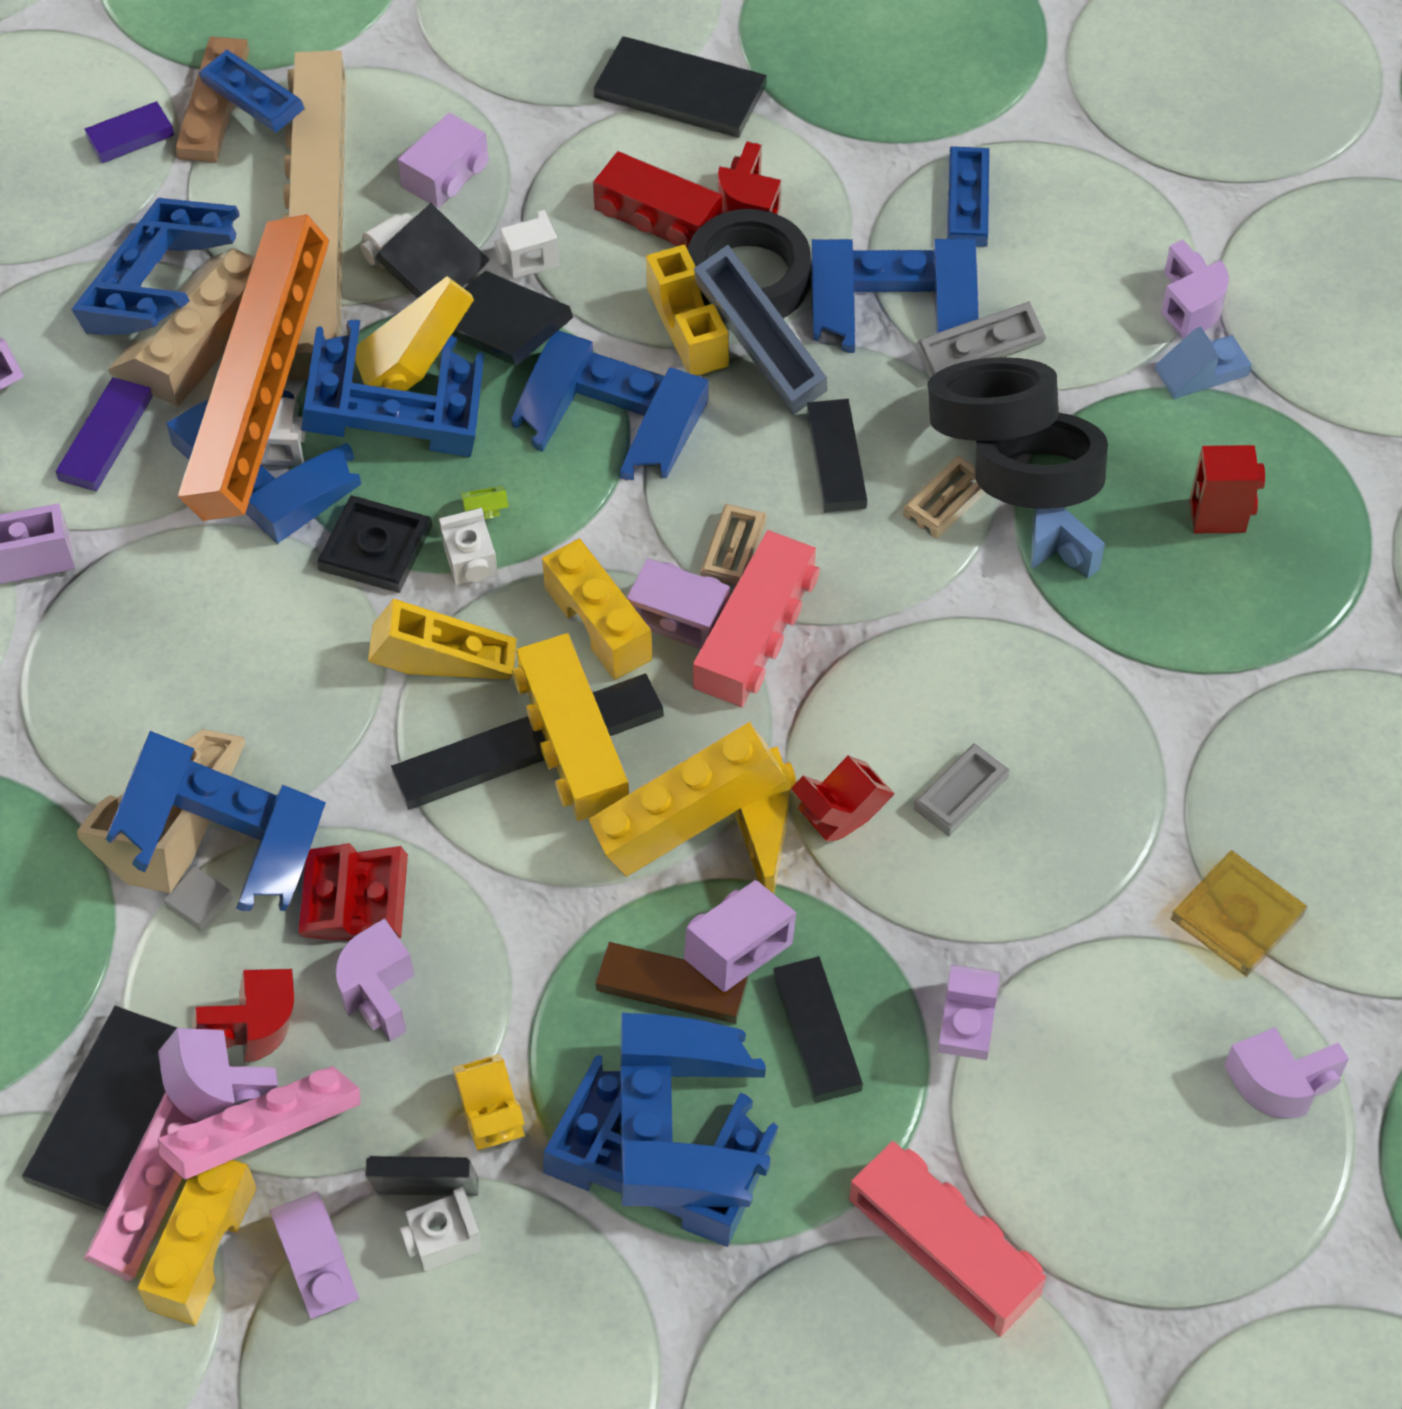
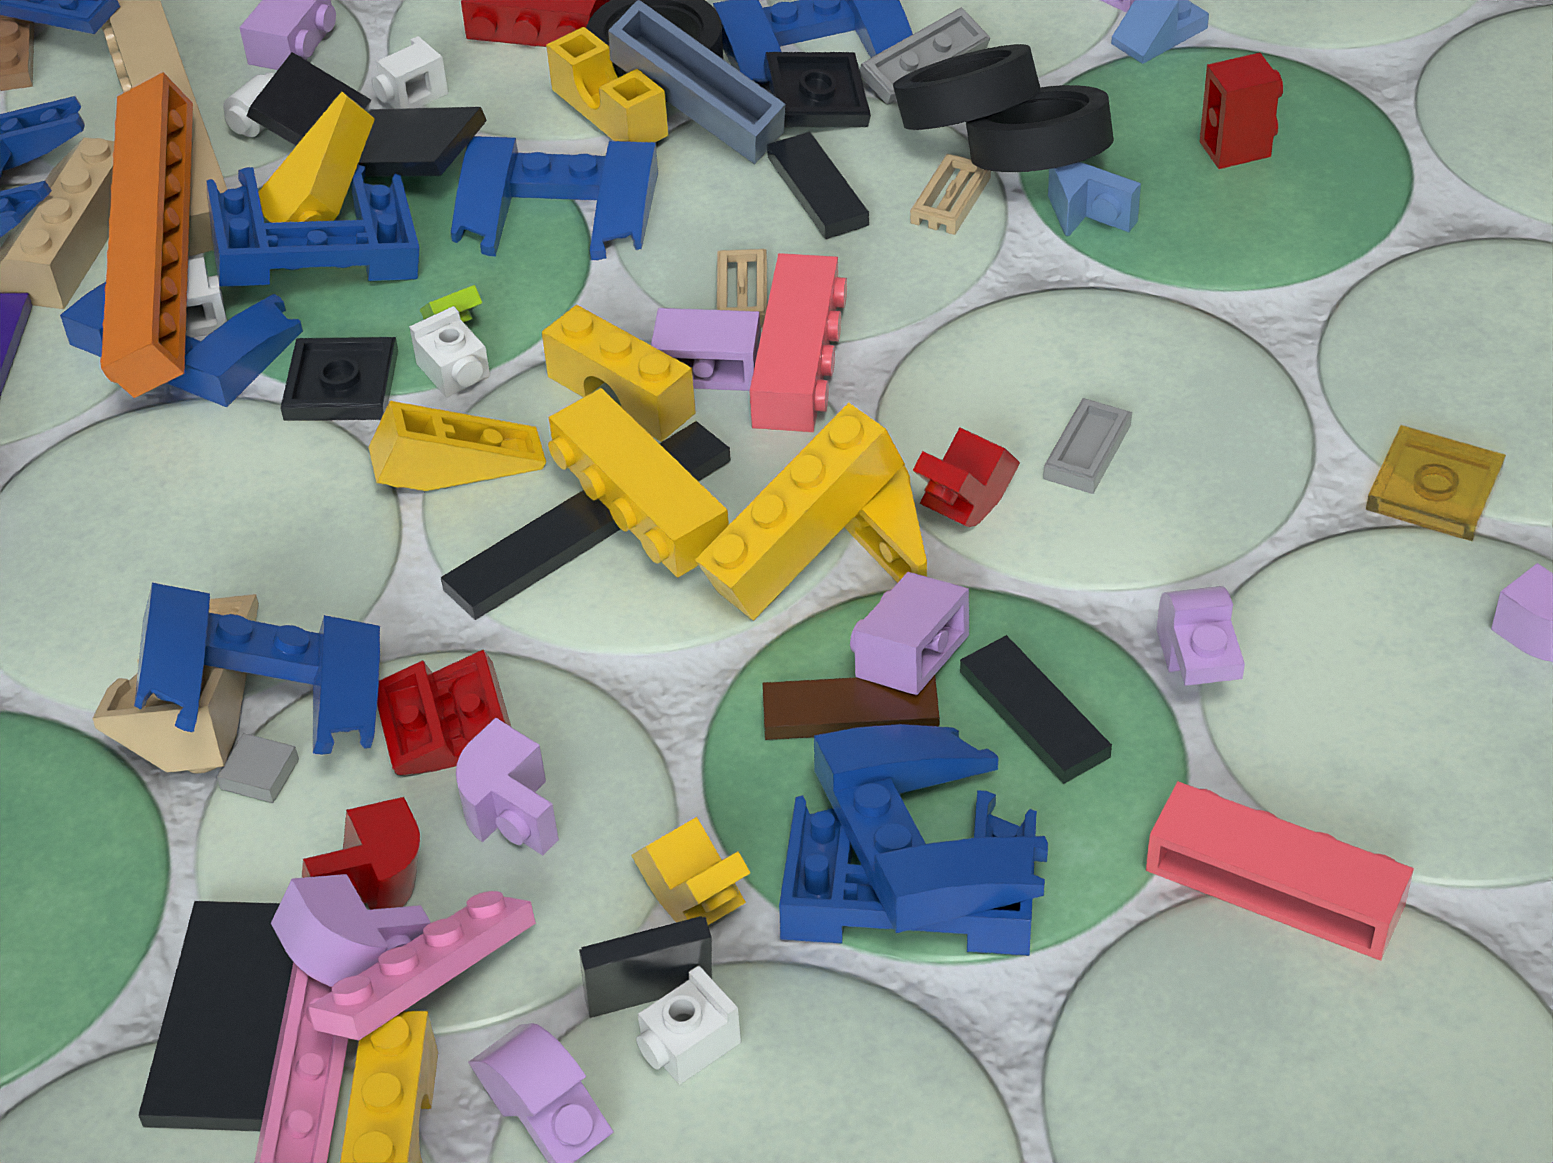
camera: 15 degrees left, 10 degrees down
none -> black tile [764,52,871,127]

